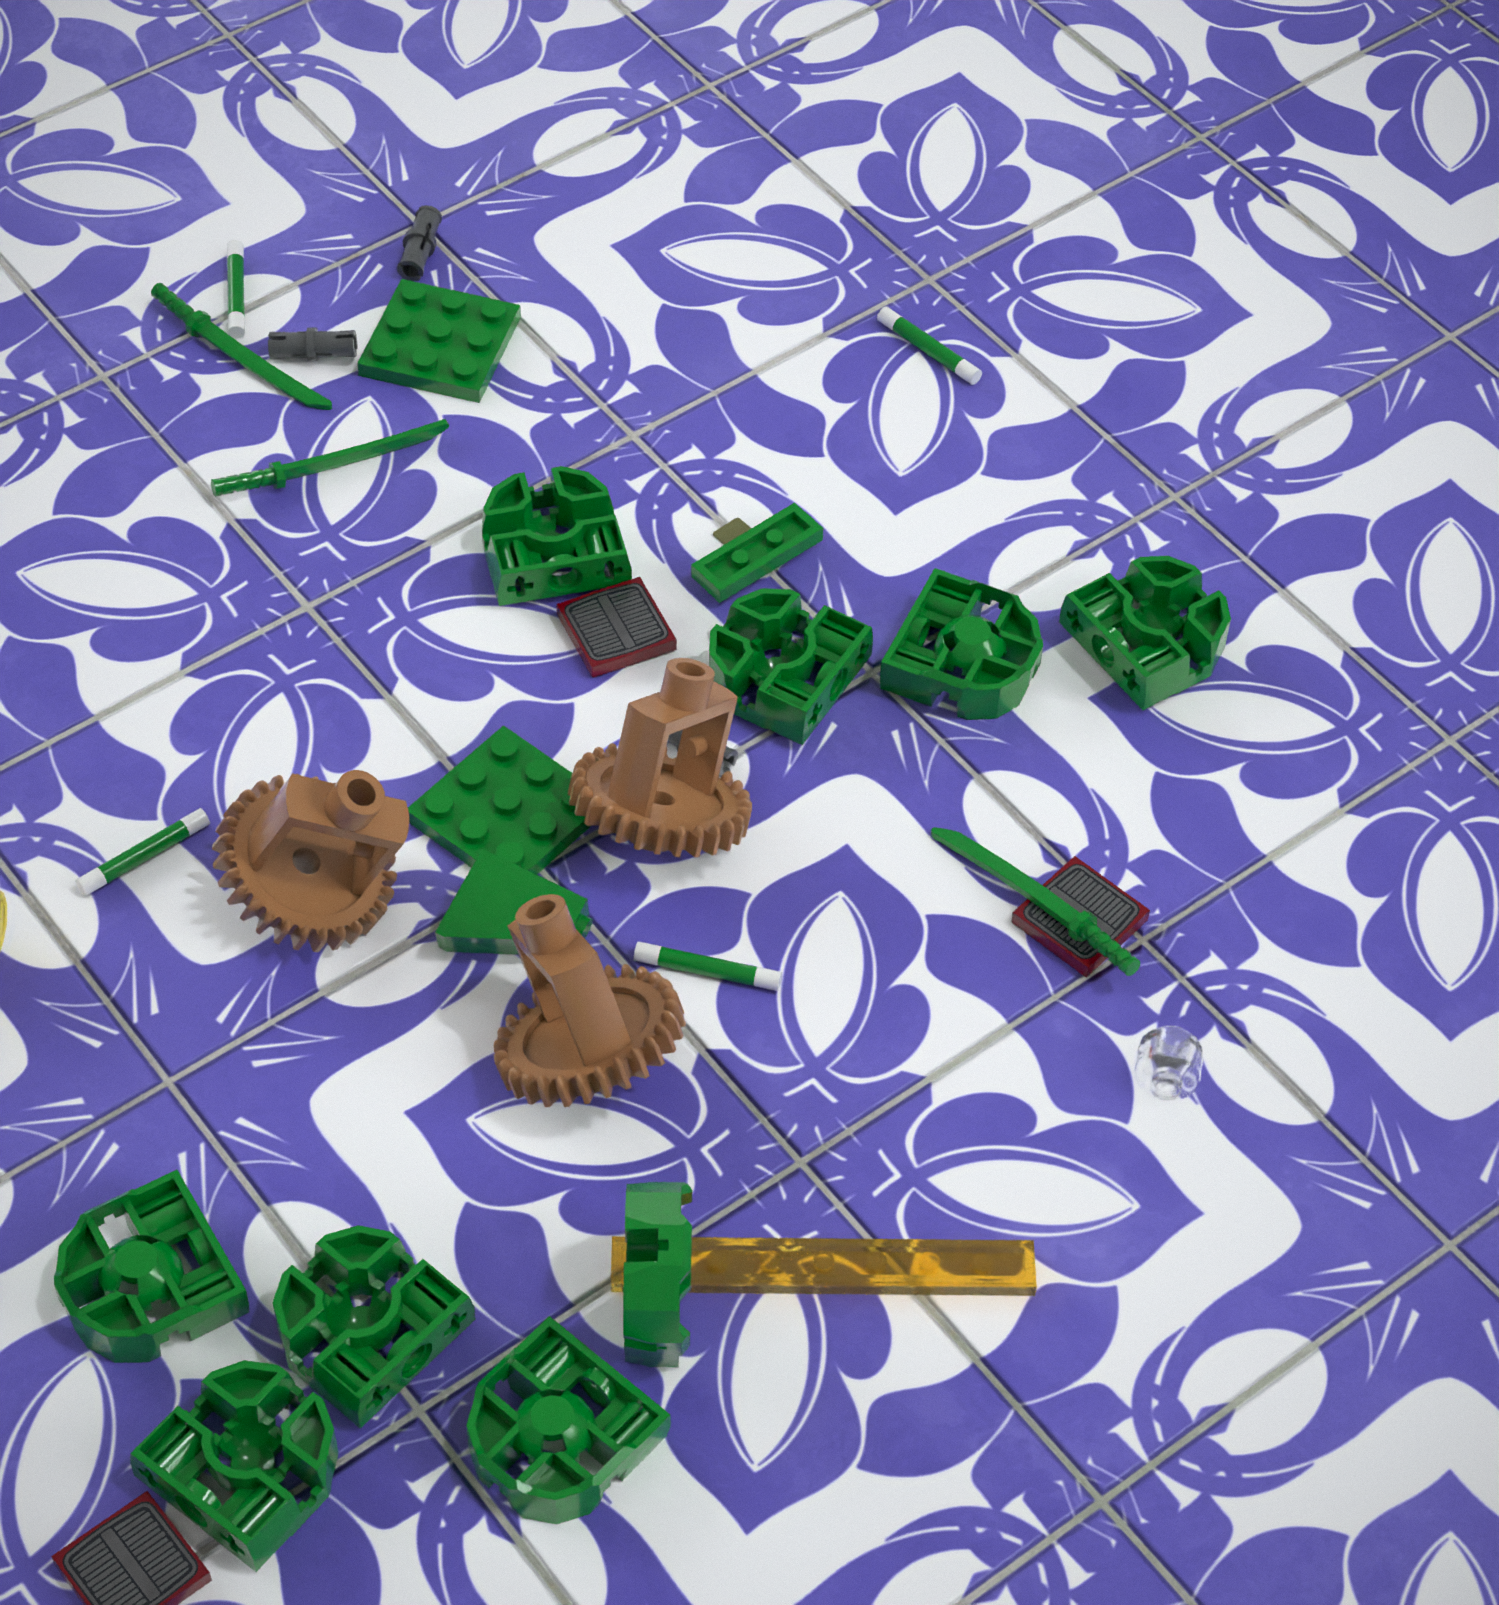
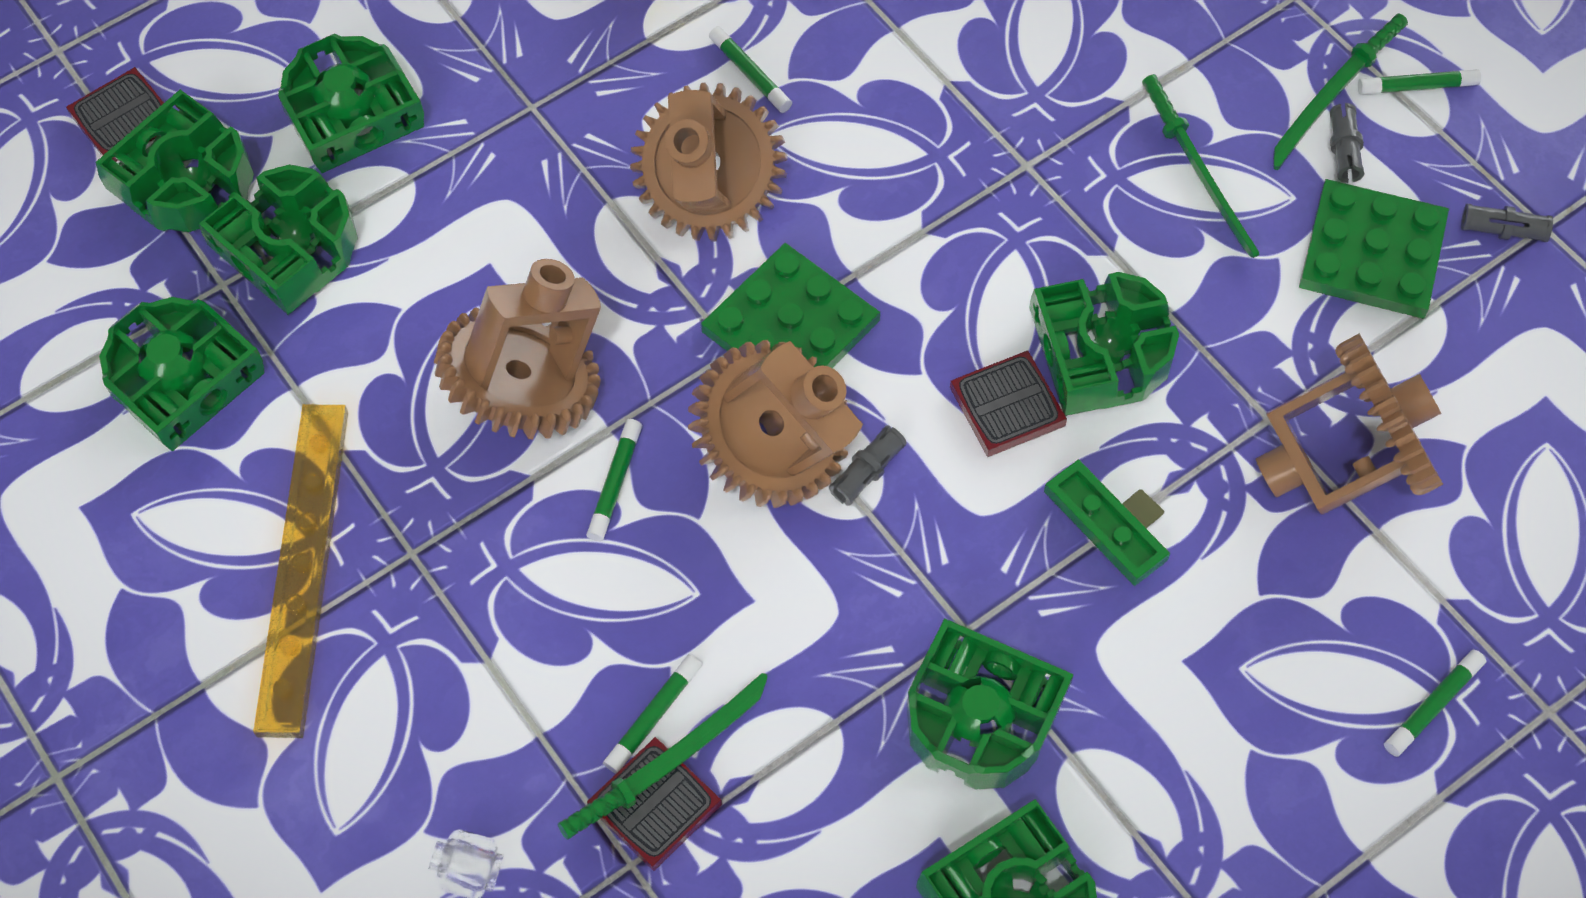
camera: 95 degrees right, 10 degrees up
green slope [435,849,593,955] -> none
green connector [623,1182,692,1368] -> none
green connector [709,588,873,745] -> none
none -> green bar [603,654,702,774]
none -> medium nougat piece [1255,333,1443,515]

